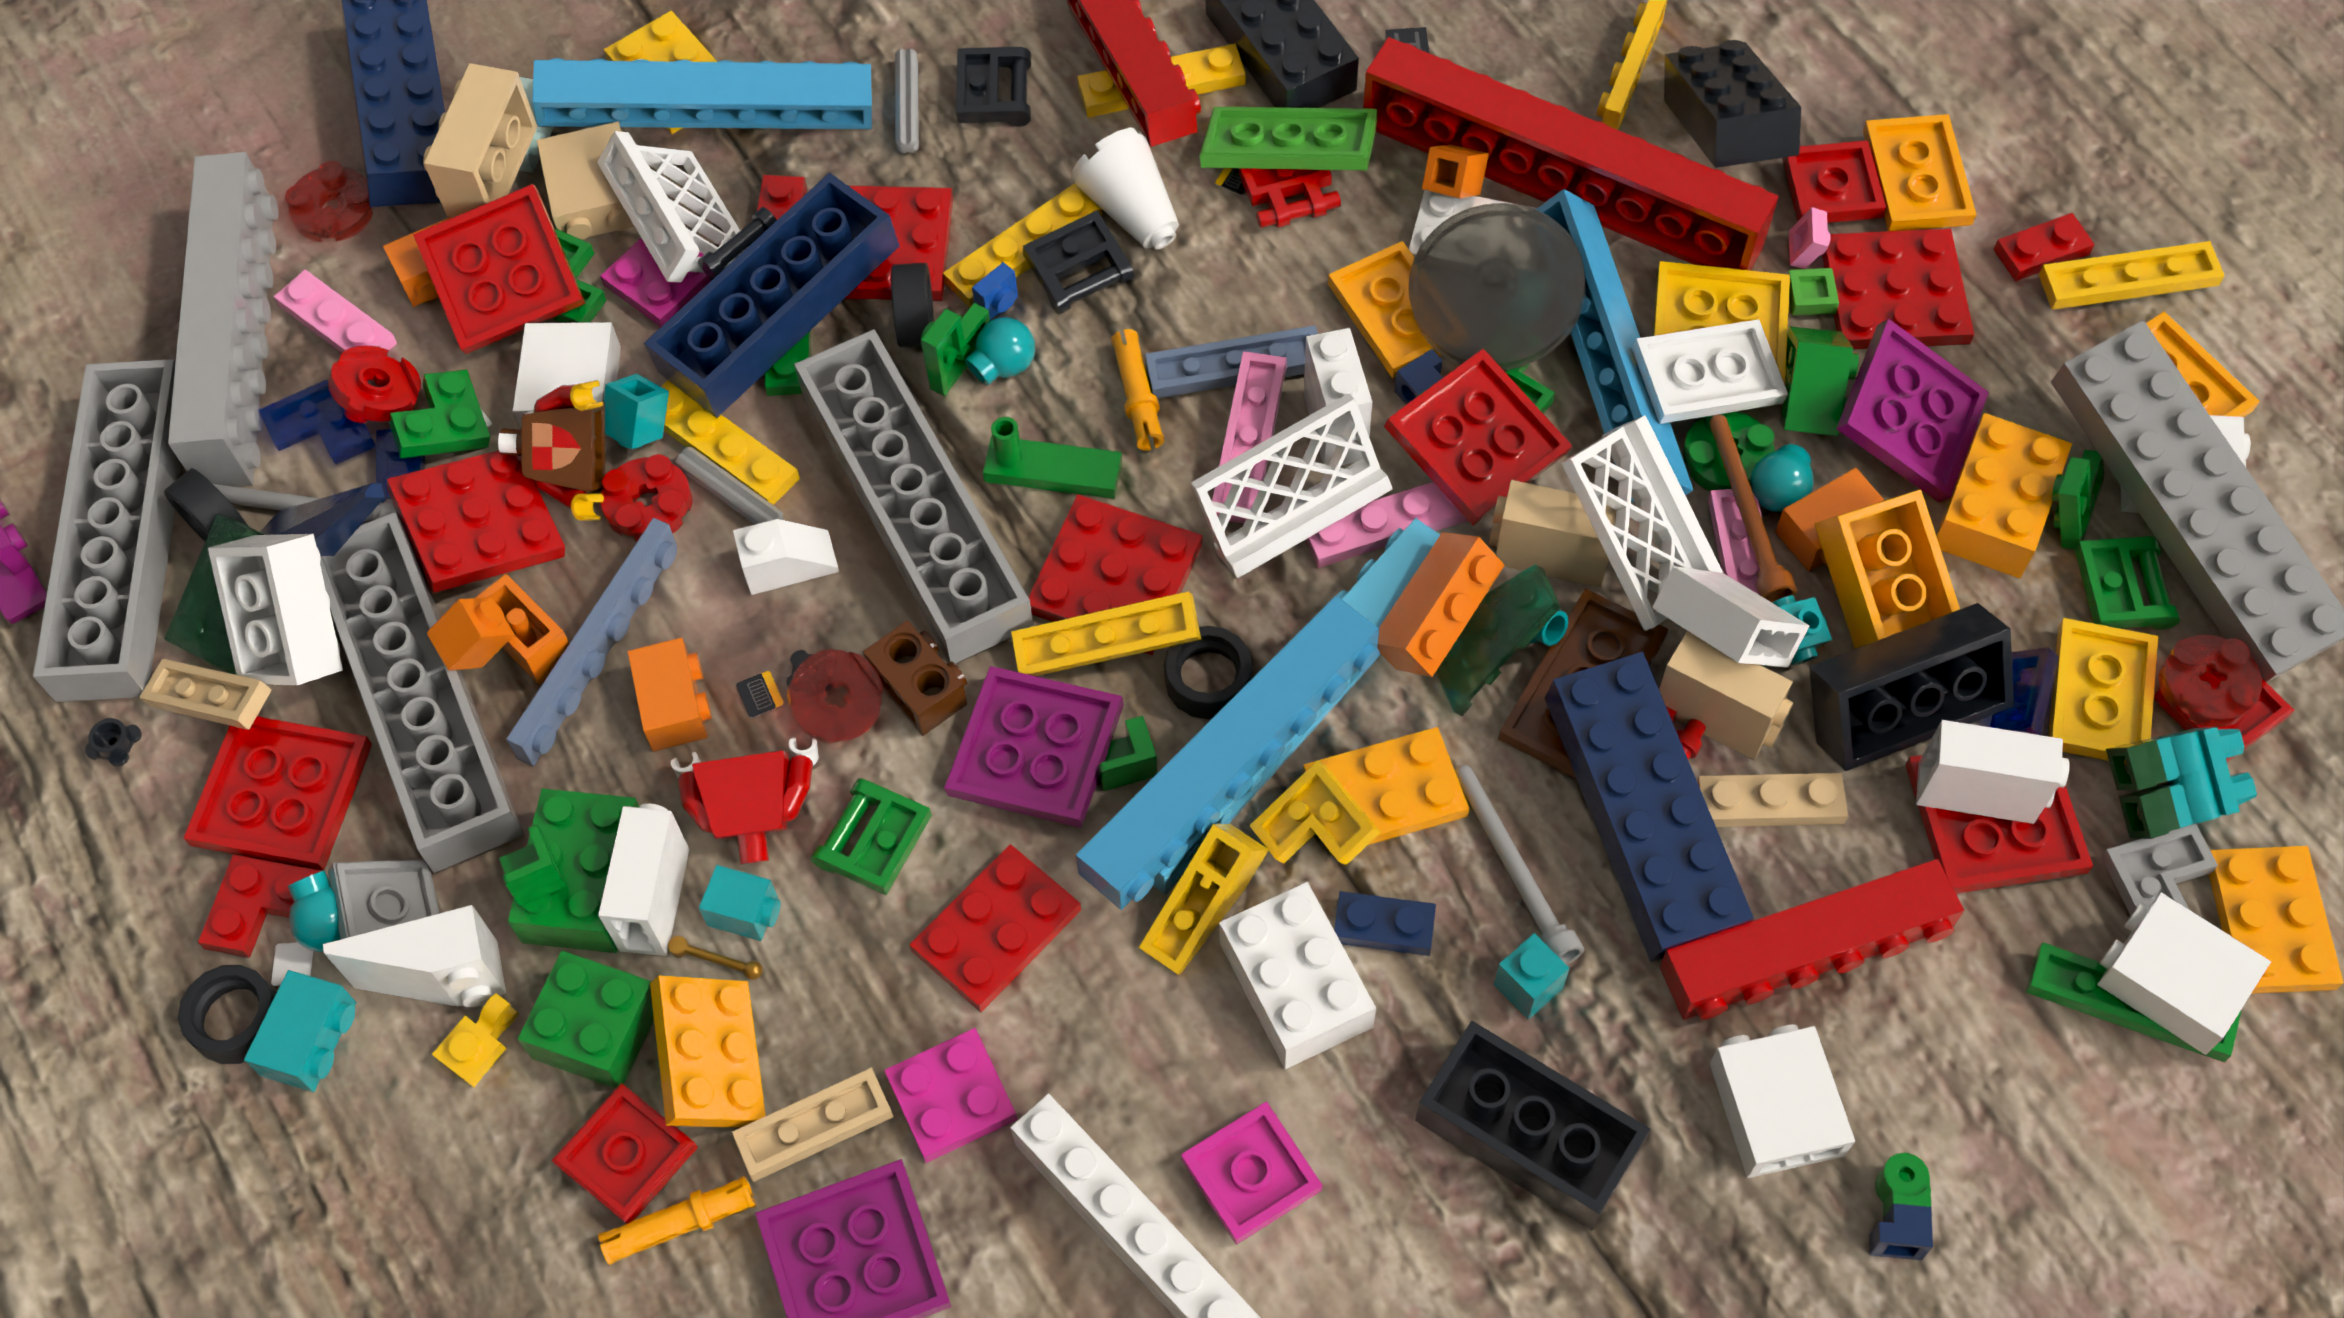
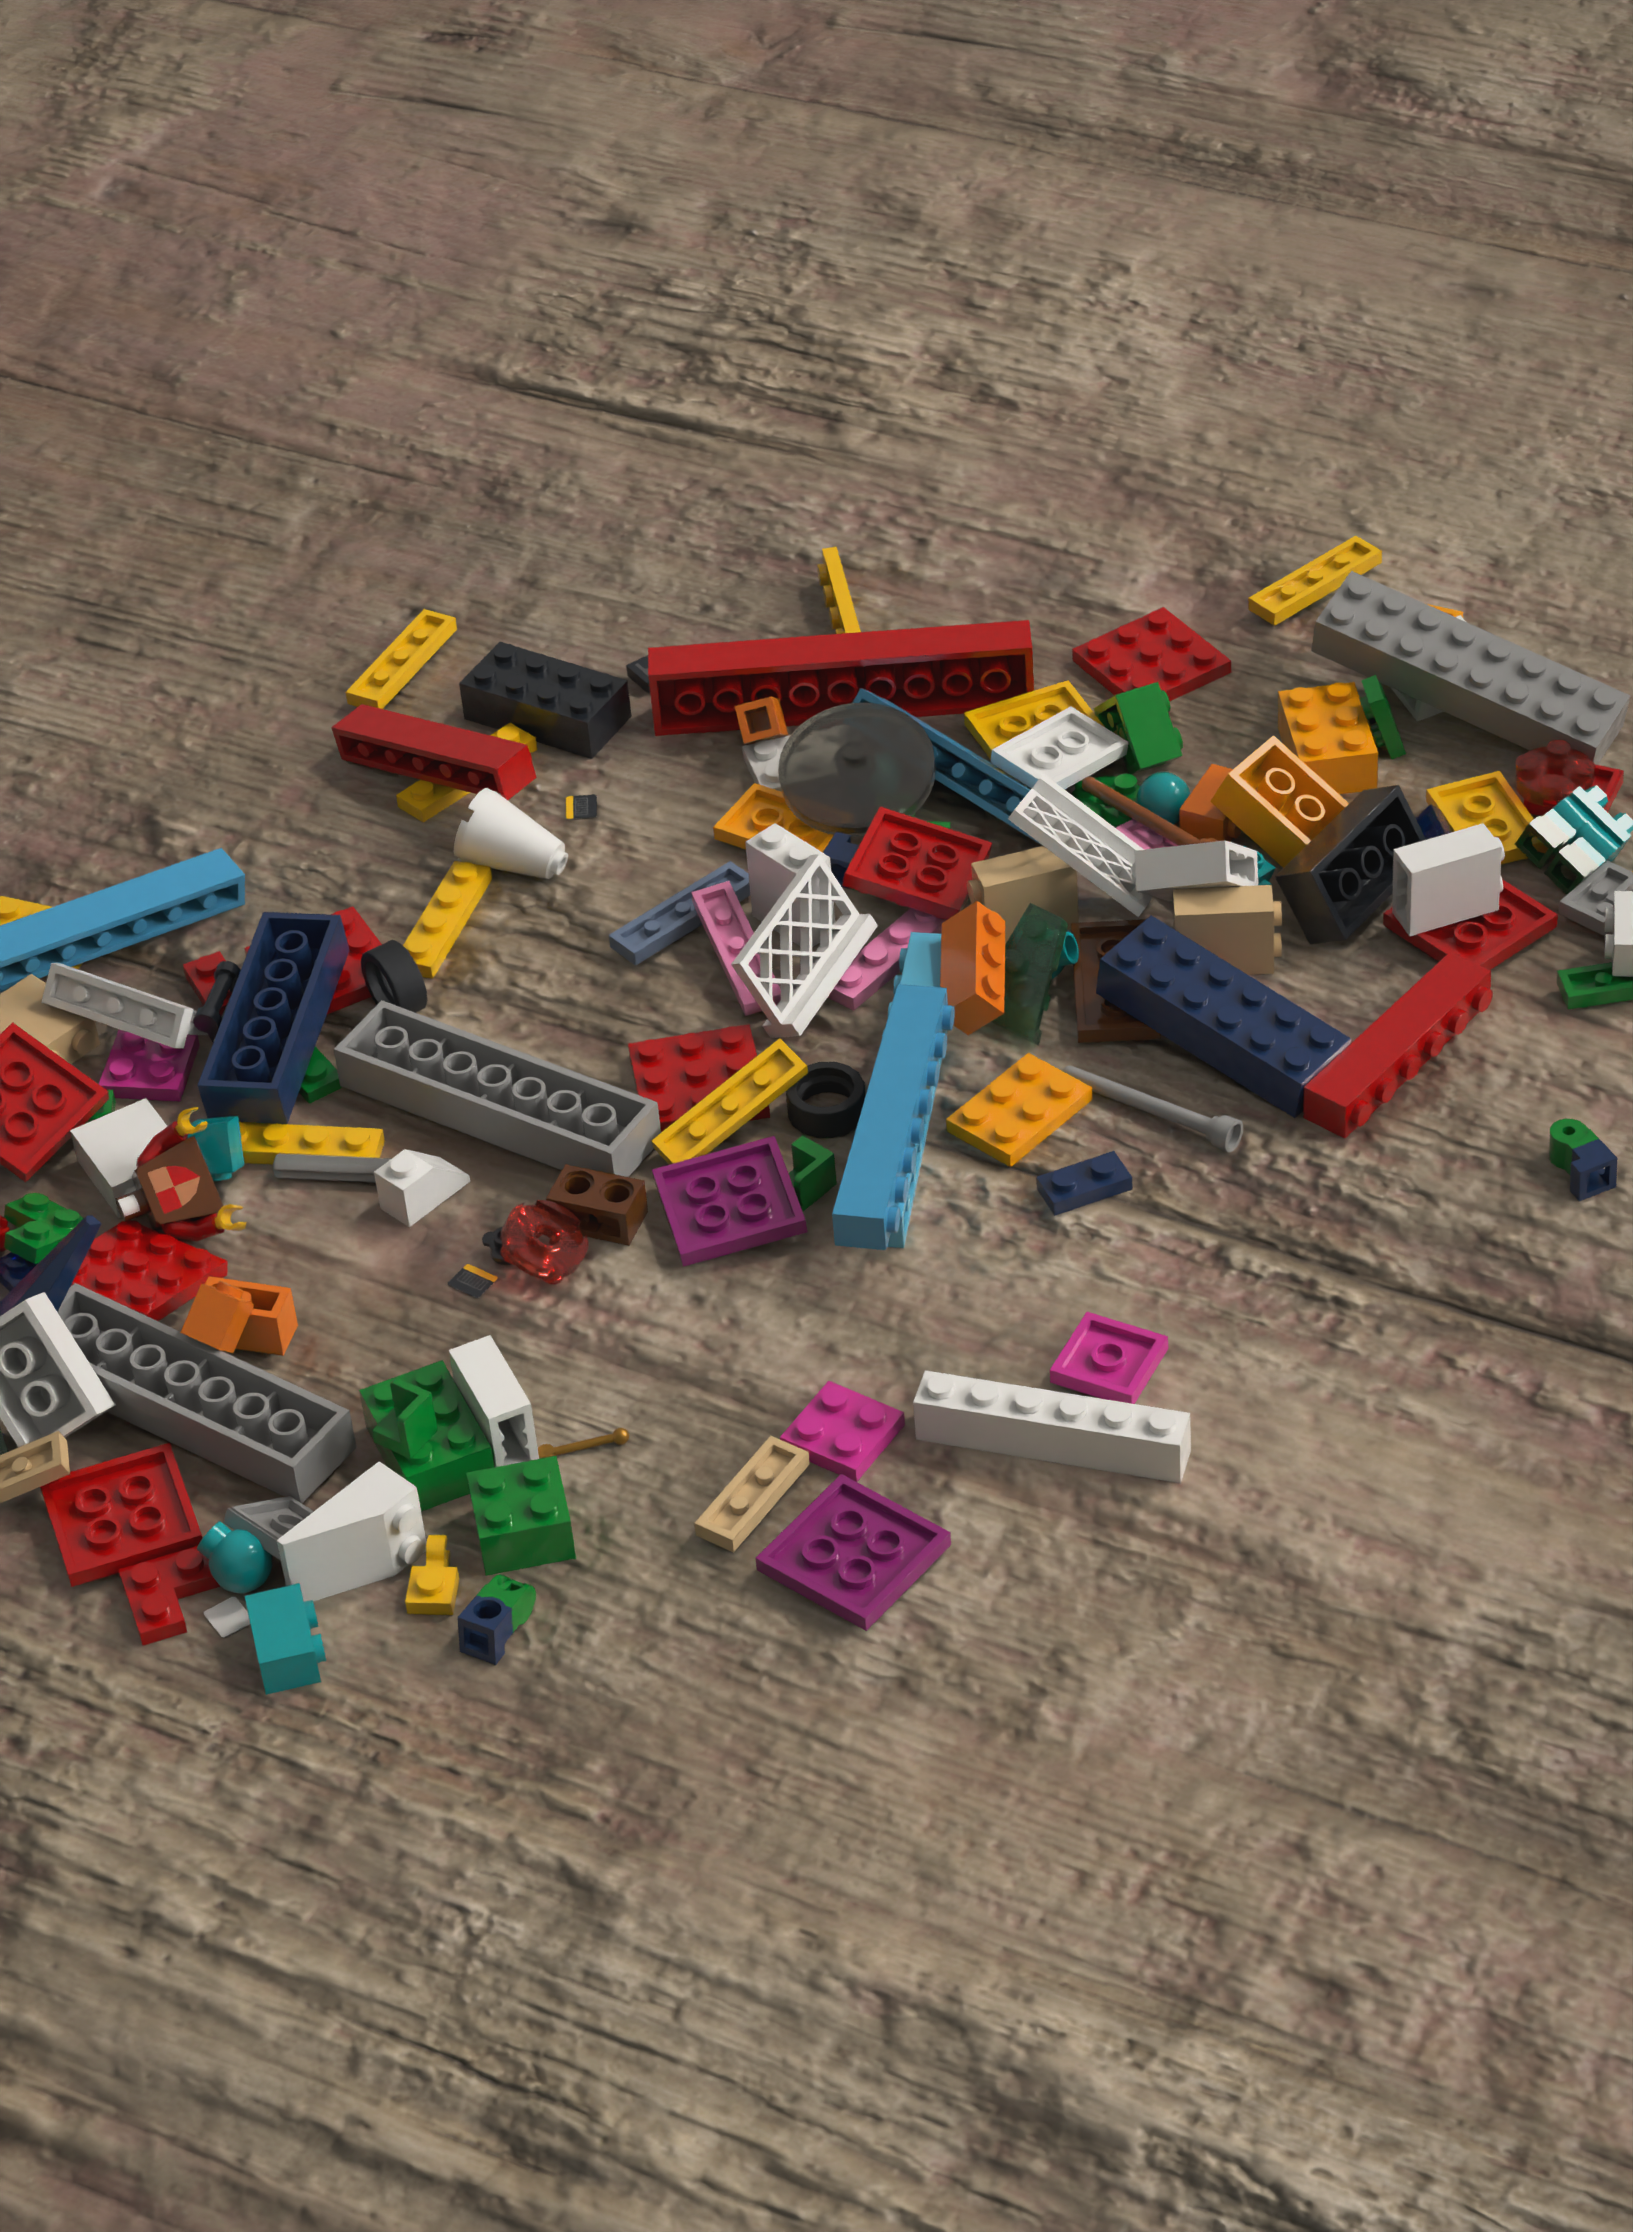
camera: 30 degrees left, 20 degrees down
black tyre [178,965,277,1064] -> none
sand blue plate [506,518,677,767] -> none
red plate [551,1083,698,1224] -> none
light orange pin [598,1175,756,1265] -> none
red plate [601,454,693,541] -> none
orange brick [628,637,712,752] -> none
light orange plate [650,975,766,1128] -> none
red torso [671,737,819,865] -> none
teal brick [699,865,781,941] -> none
green plate [810,778,932,895] -> none
light grey axle [895,48,919,154] -> none
red plate [909,844,1081,1013] -> none
green plate [921,303,990,397] -> none
black plate [956,47,1032,127] -> none
teal piece [965,317,1035,386] -> none
blue plate [972,262,1018,320] -> none
green piece [983,417,1122,499] -> none
black plate [1022,210,1134,314] -> none
light orange pin [1111,329,1165,451] -> none
yellow slope [1139,824,1269,975] -> none
bright green tile [1200,107,1378,171] -> none
white brick [1219,882,1376,1069] -> none
red plate [1239,168,1341,228] -> none
yellow plate [1249,760,1381,865] -> none
black brick [1415,1020,1651,1231] -> none
teal brick [1493,933,1570,1020] -> none
black brick [1664,40,1801,168] -> none
tan plate [1697,773,1848,827] -> none
white brick [1710,1024,1855,1178] -> none
red plate [1782,140,1886,223] -> none
bright green plate [1788,268,1839,316] -> none
bright pink plate [1789,207,1830,269] -> none
magenta plate [1836,319,1989,502] -> none
light orange plate [1863,114,1977,231] -> none
red plate [1993,213,2095,282] -> none
green plate [2075,536,2180,630] -> none
none -> dark blue leg [458,1574,536,1665]

